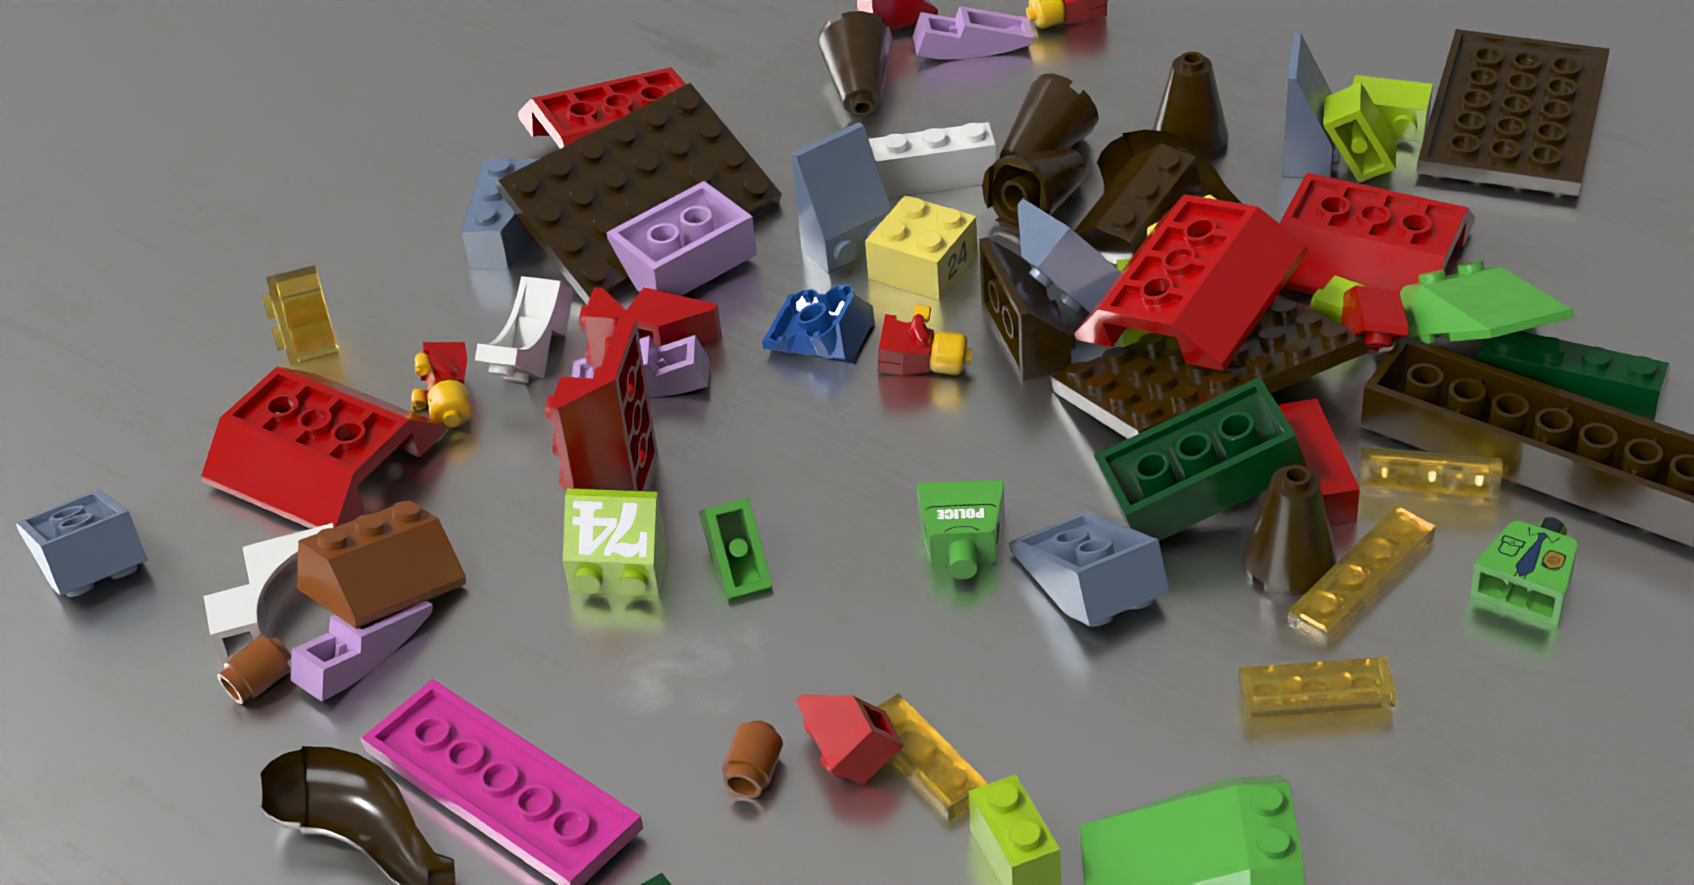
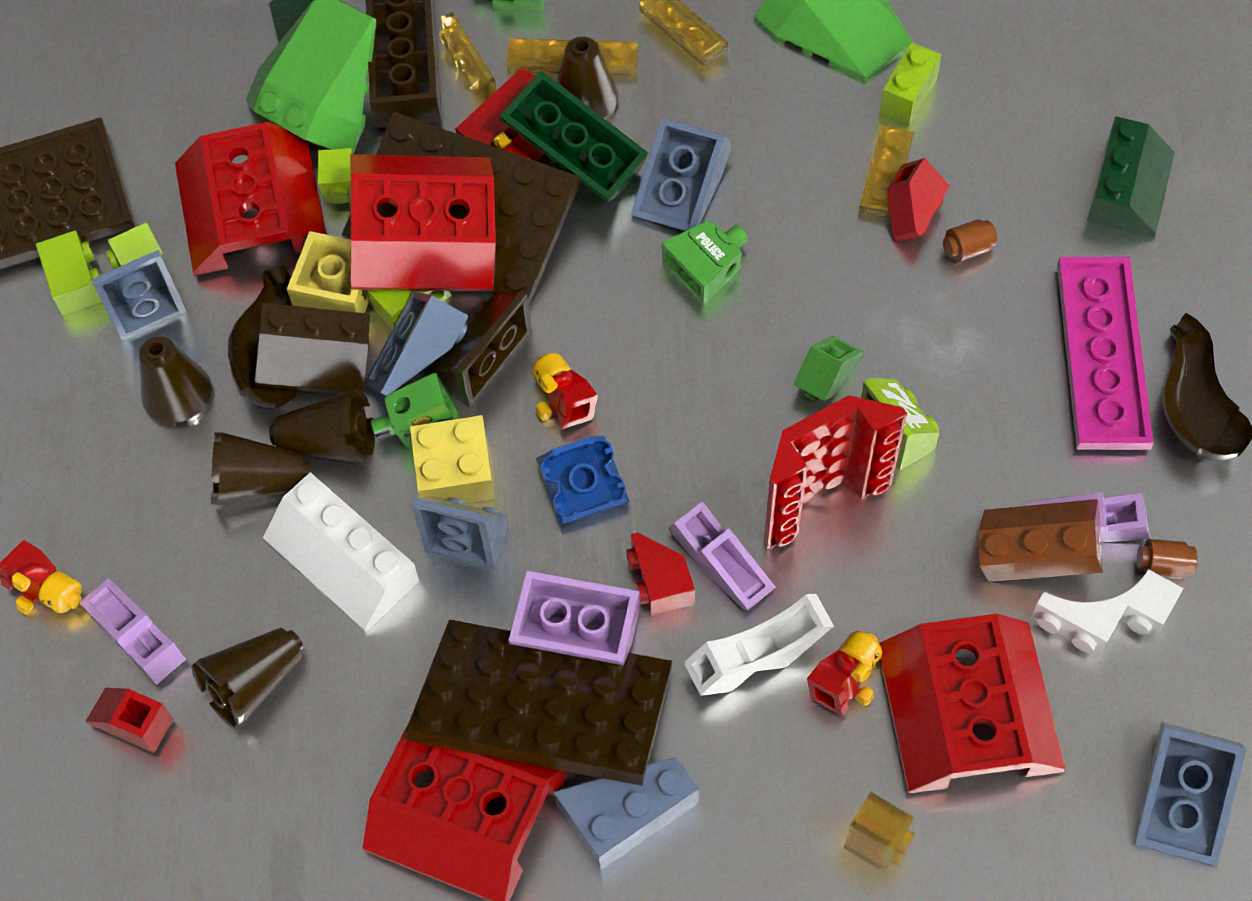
camera: 130 degrees left, 20 degrees up
red slope [1341,285,1408,354] -> none
none -> bright green torso [371,373,459,447]

